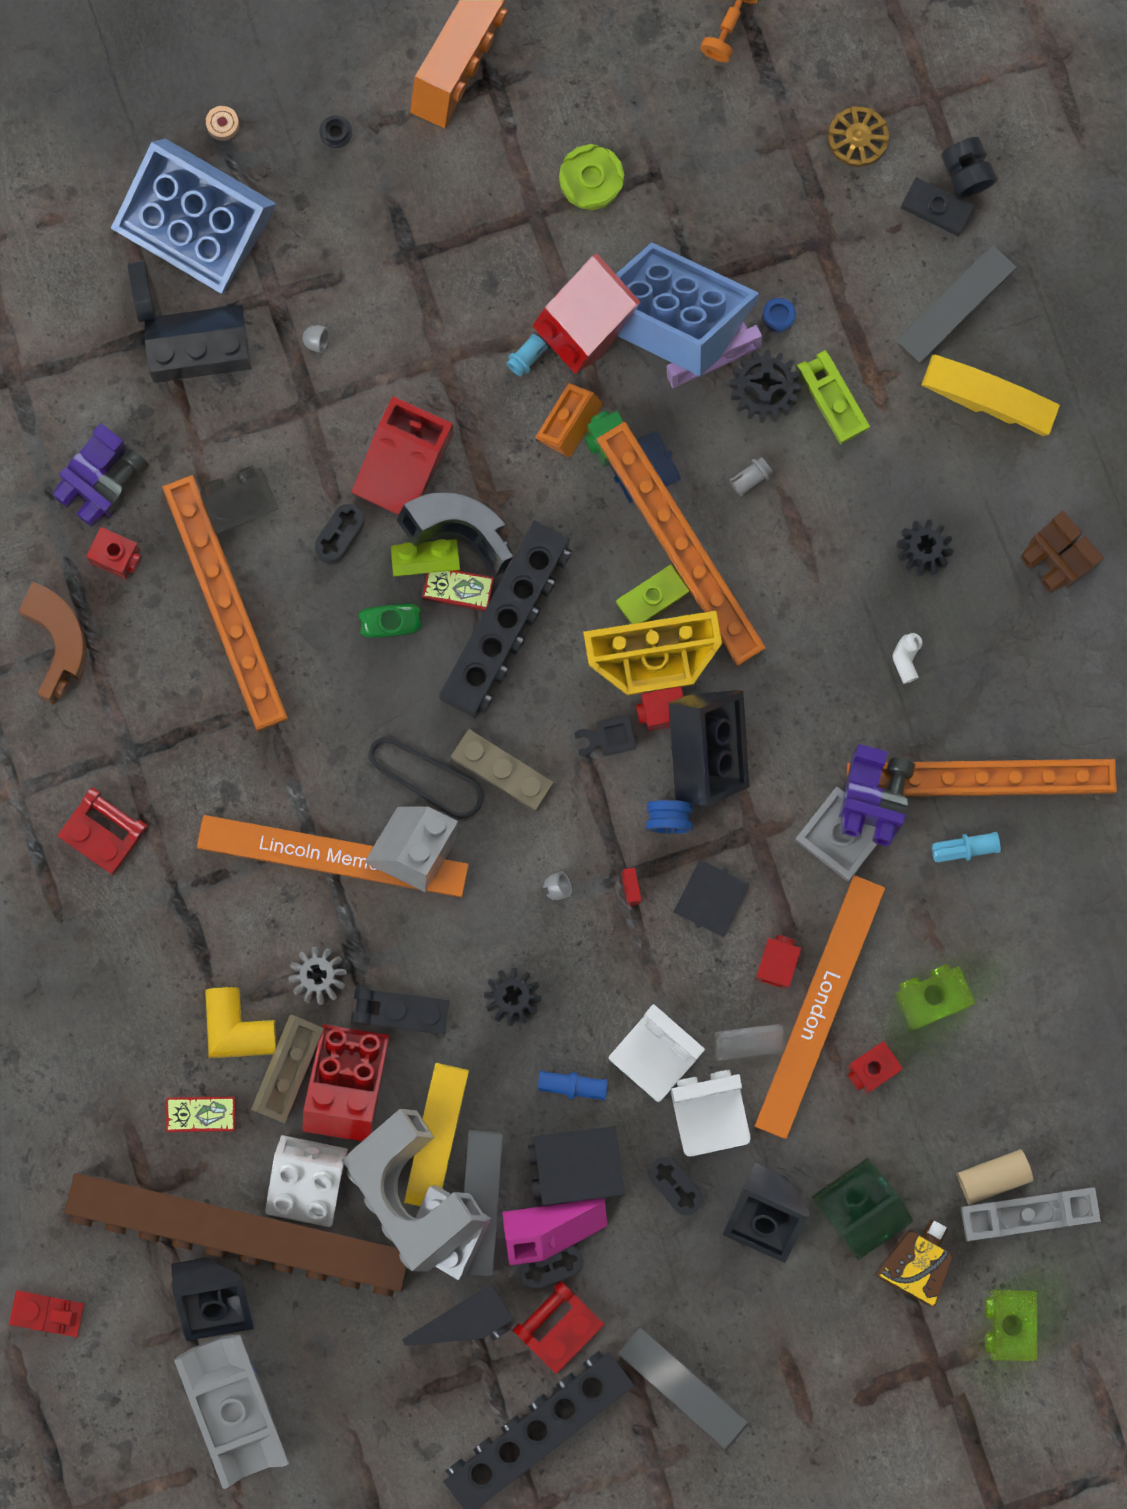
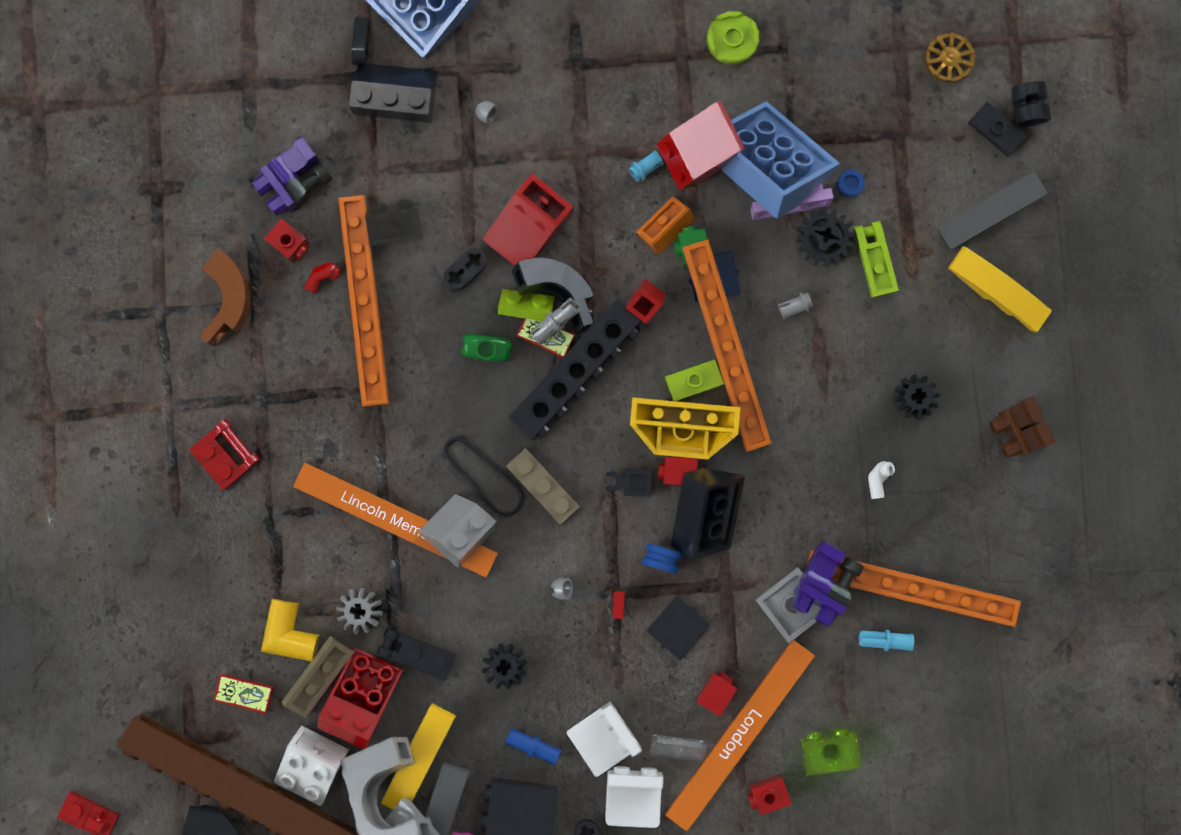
camera: 20 degrees right, 5 degrees up
none -> red arm [304,262,341,294]
none -> light grey pin [530,298,581,344]
none -> red brick [625,278,666,324]

